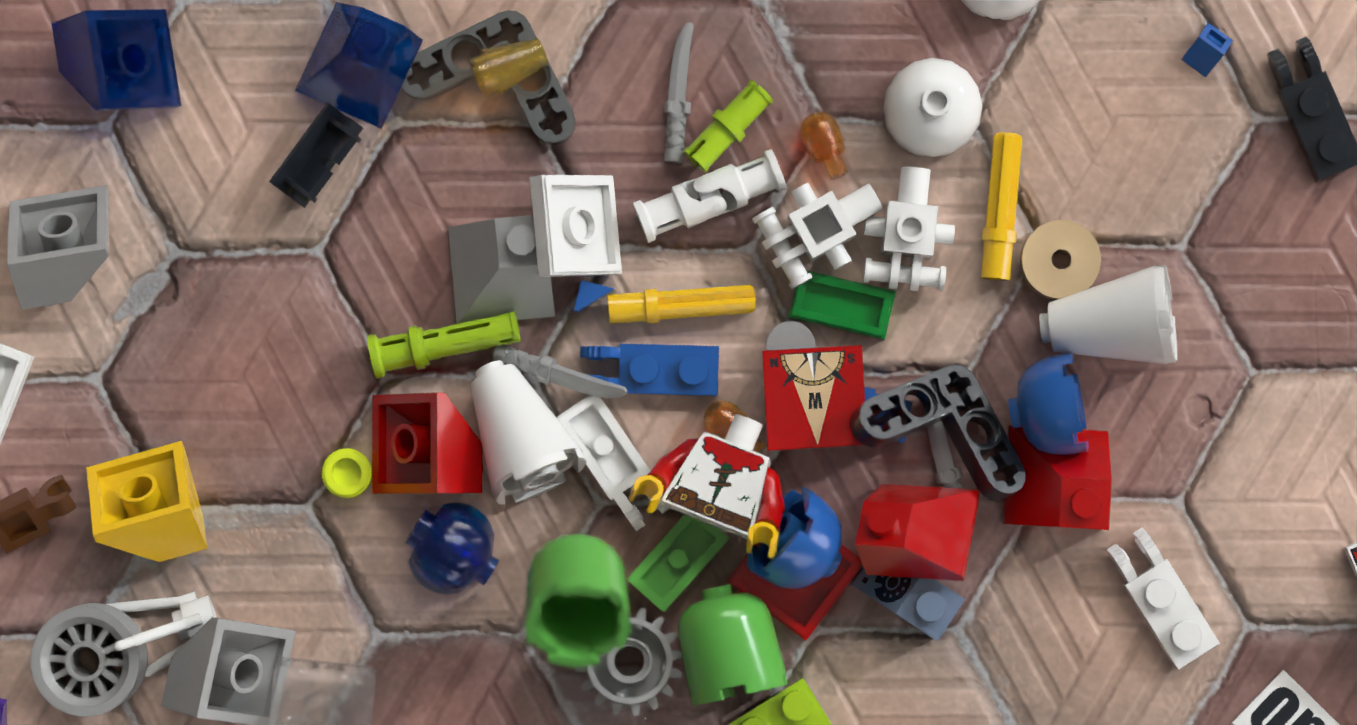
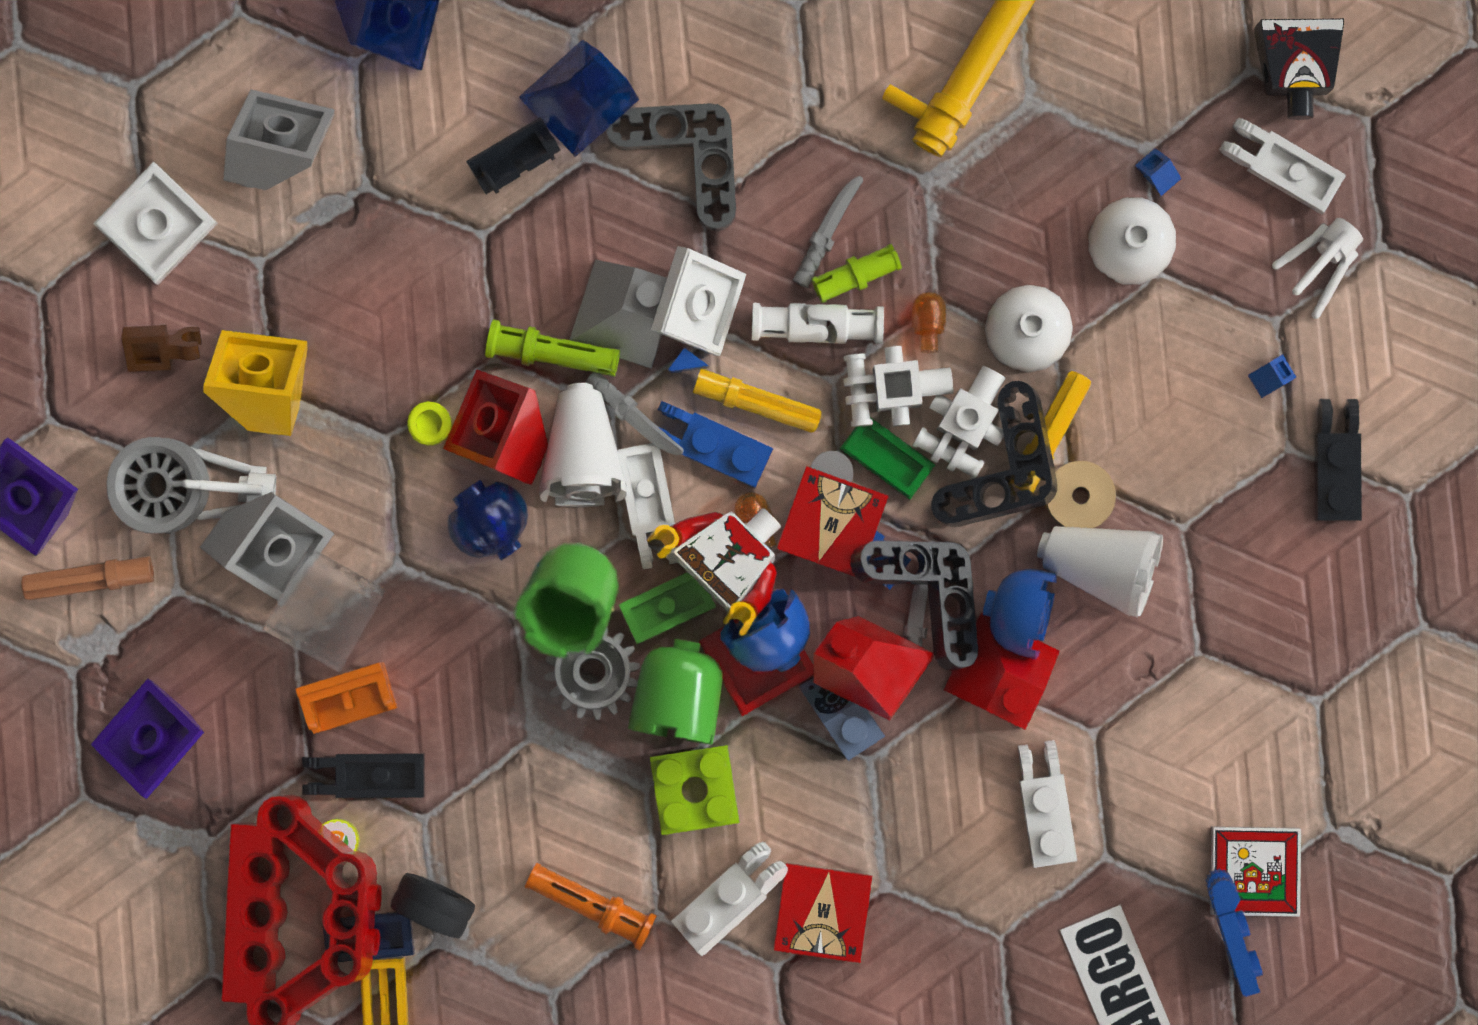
camera: 25 degrees right, 0 degrees up
clear yellow cone [470,38,548,96] -> none
none -> black beam [931,381,1057,527]

